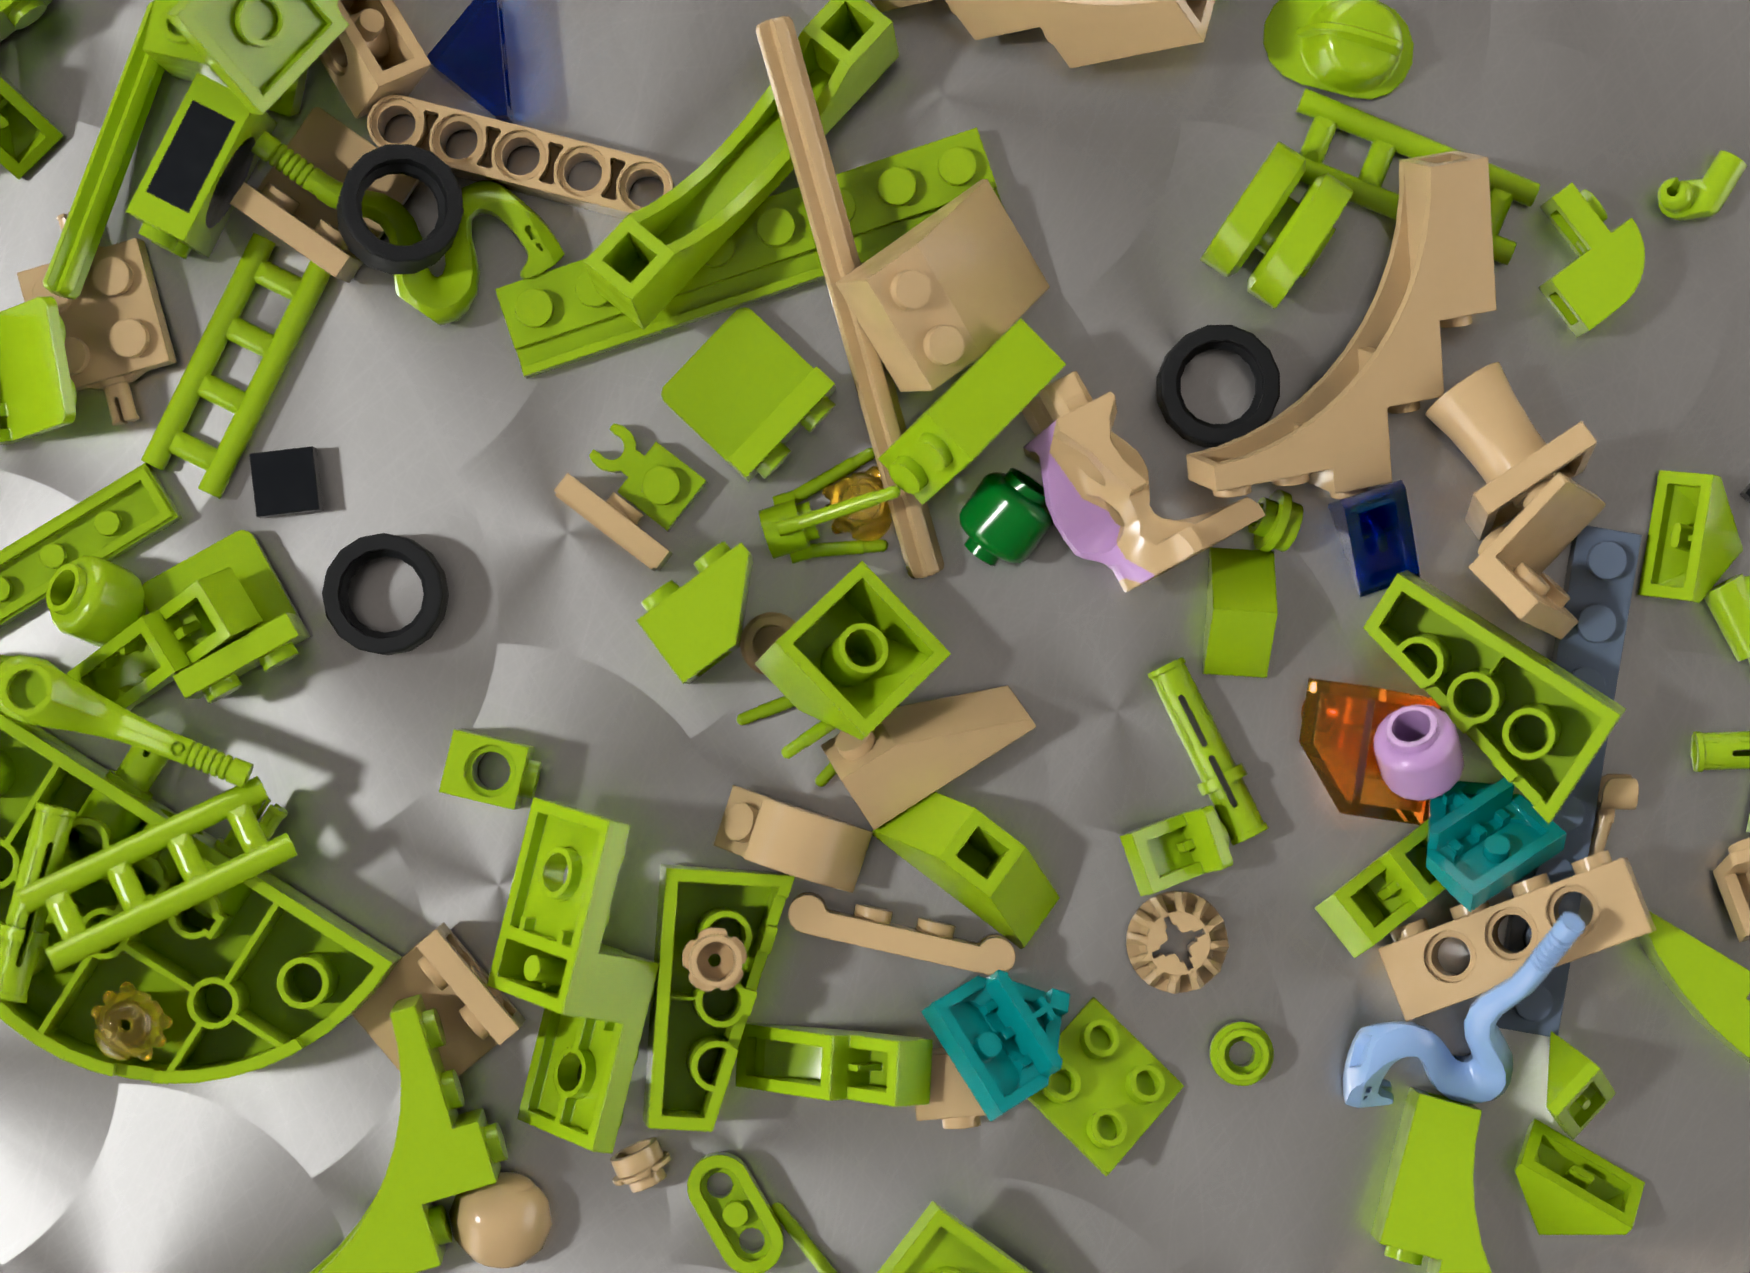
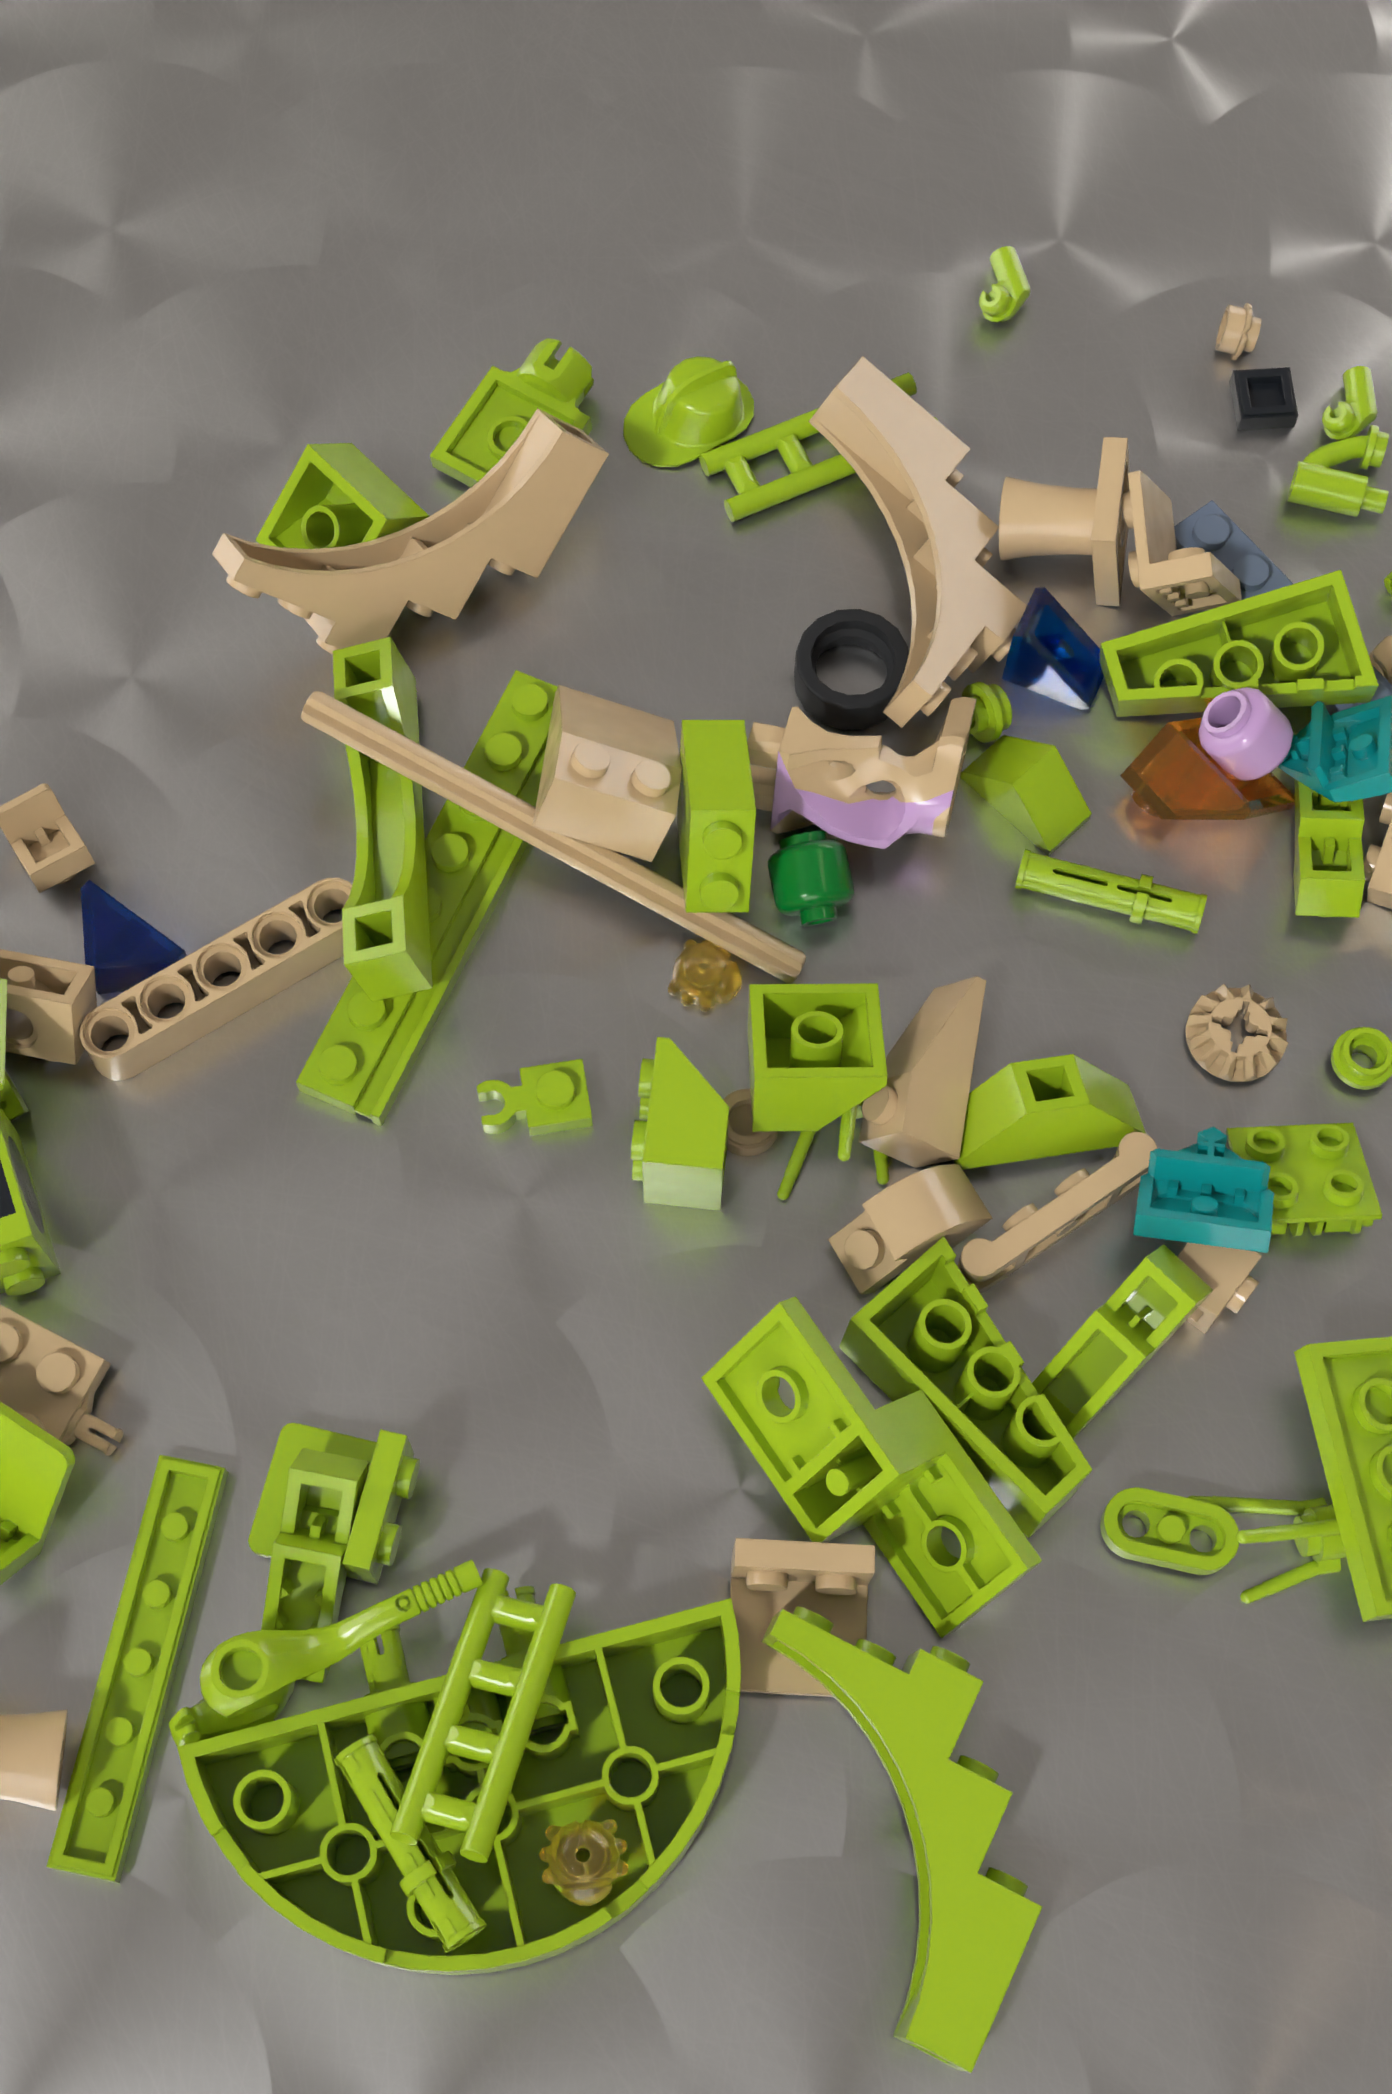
camera: 45 degrees left, 20 degrees down
lime head [46,555,146,647] -> none
lime bar [141,232,331,499] -> none
tan bracket [230,107,419,283] -> none
black tile [249,446,324,518] -> none
lime animal [251,130,565,326] -> none
black tyre [322,533,449,655] -> none
black tyre [337,144,464,275] -> none
lime brick [439,729,542,810] -> none
tan hair [449,1172,552,1269] -> none
tan plate [554,473,673,572] -> none
tan plate [610,1137,671,1193] -> none
lime bracket [661,307,836,482] -> none
tan plate [682,927,747,992] -> none
lime plant [758,448,901,564] -> none
lime bracket [1119,805,1233,896] -> none
lime wheel [1200,141,1354,309] -> none
lime brick [1538,182,1645,337] -> none
lime slope [1638,470,1743,603] -> none

